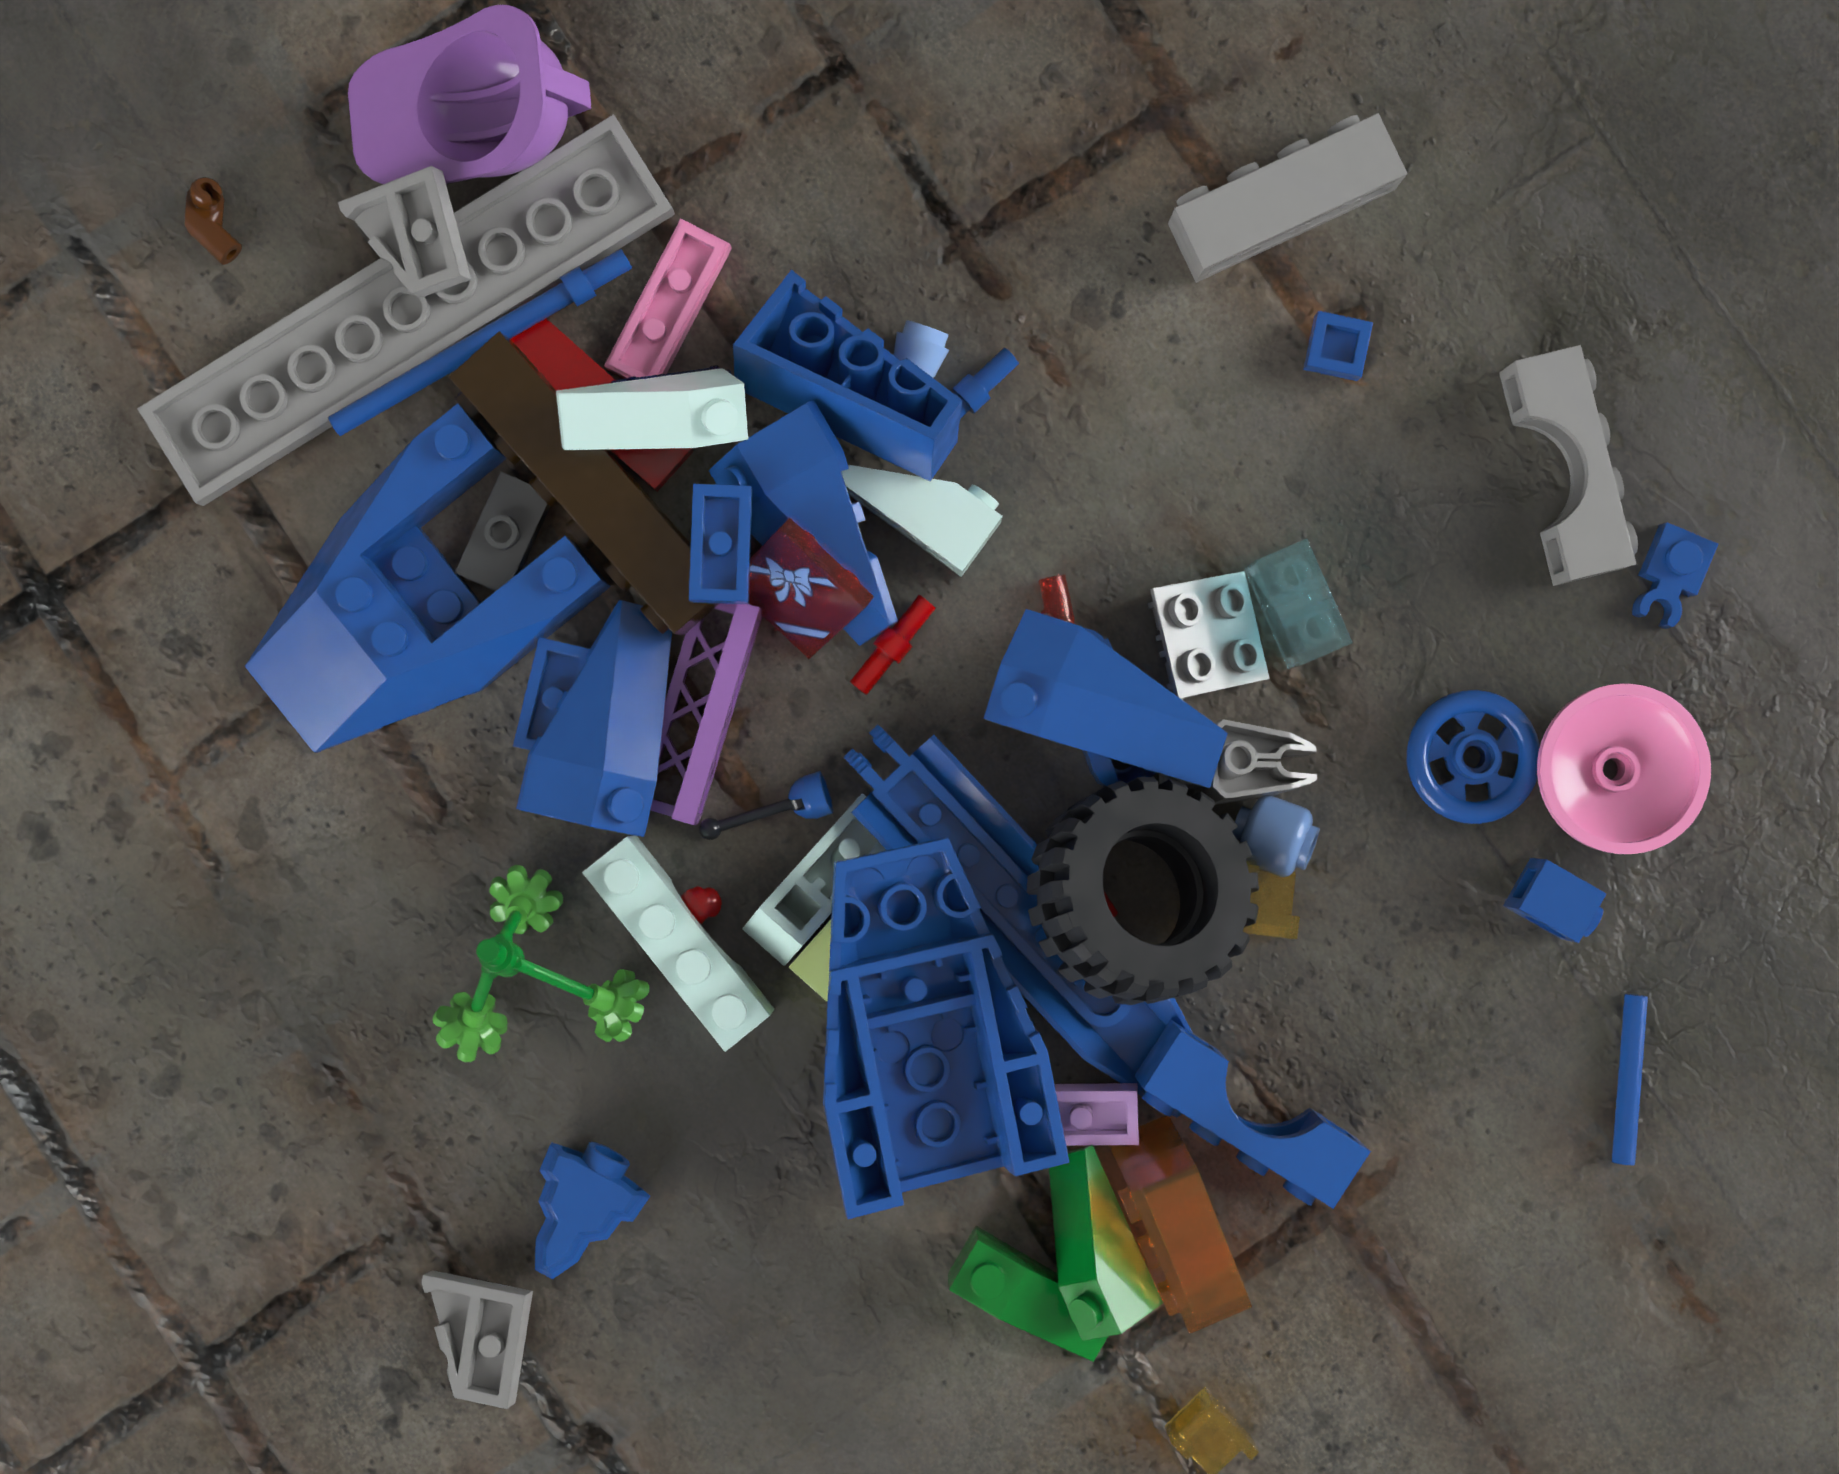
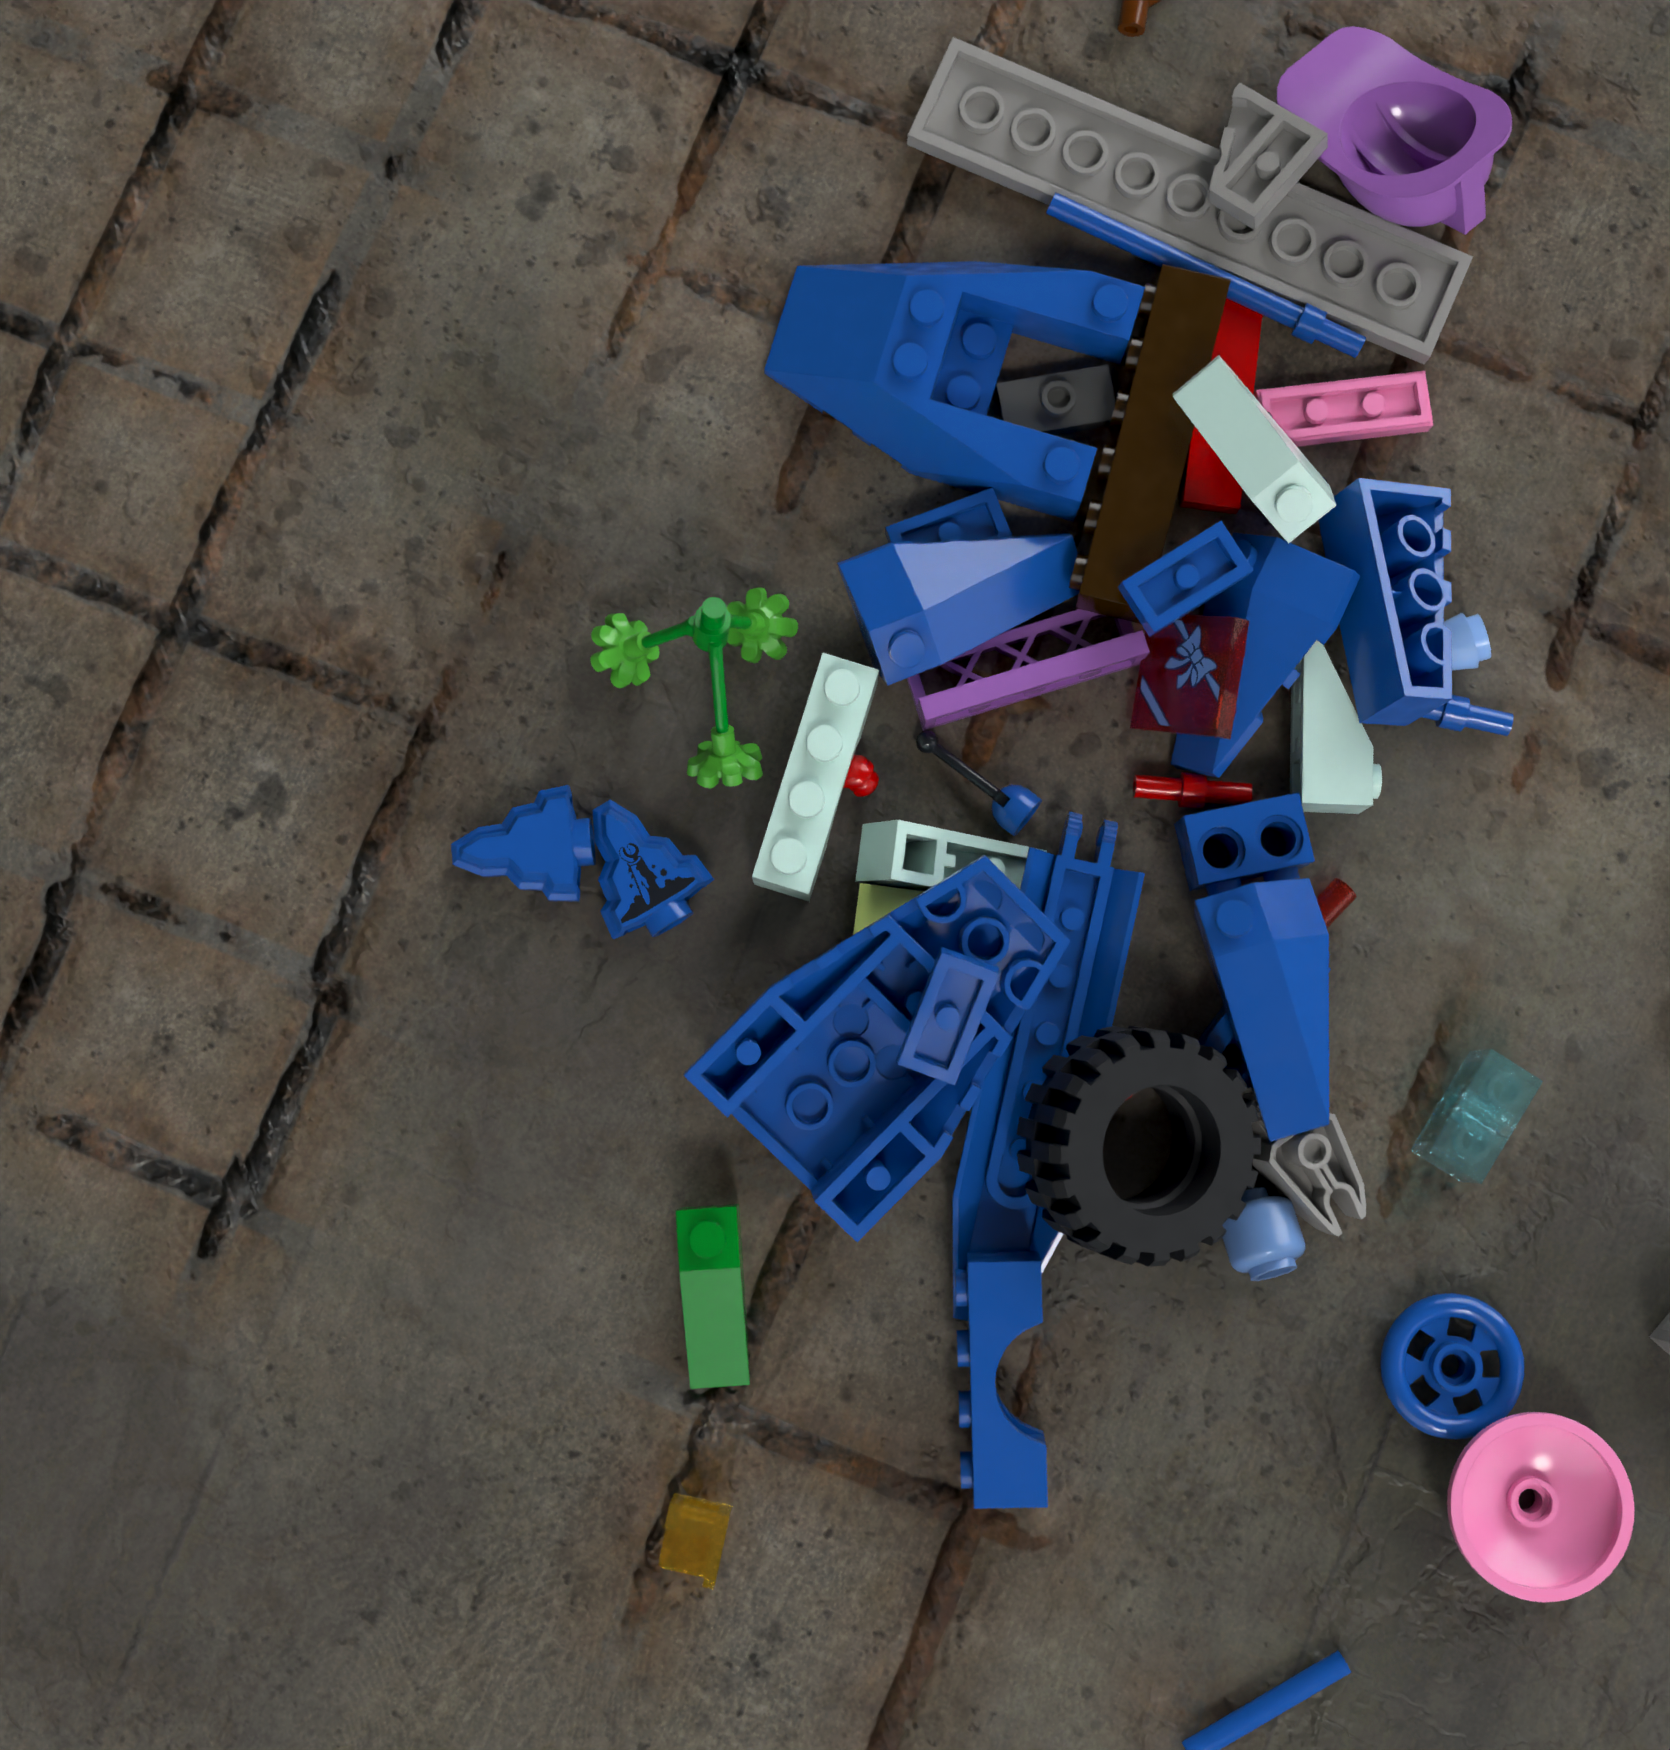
camera: 55 degrees right, 5 degrees down
light grey wing [422,1270,533,1409] -> none
green slope [1049,1145,1163,1341] -> none
lavender plate [1054,1083,1139,1146] -> none
clear orange wedge [1109,1115,1252,1334] -> none
light grey hinge [1148,571,1270,699] -> none
clear yellow panel [1243,864,1300,939] -> none
blue brick [1503,858,1606,943] -> none
none -> blue rock [592,800,714,939]
none -> blue plate [897,947,1000,1085]
none -> blue brick [1174,792,1315,896]

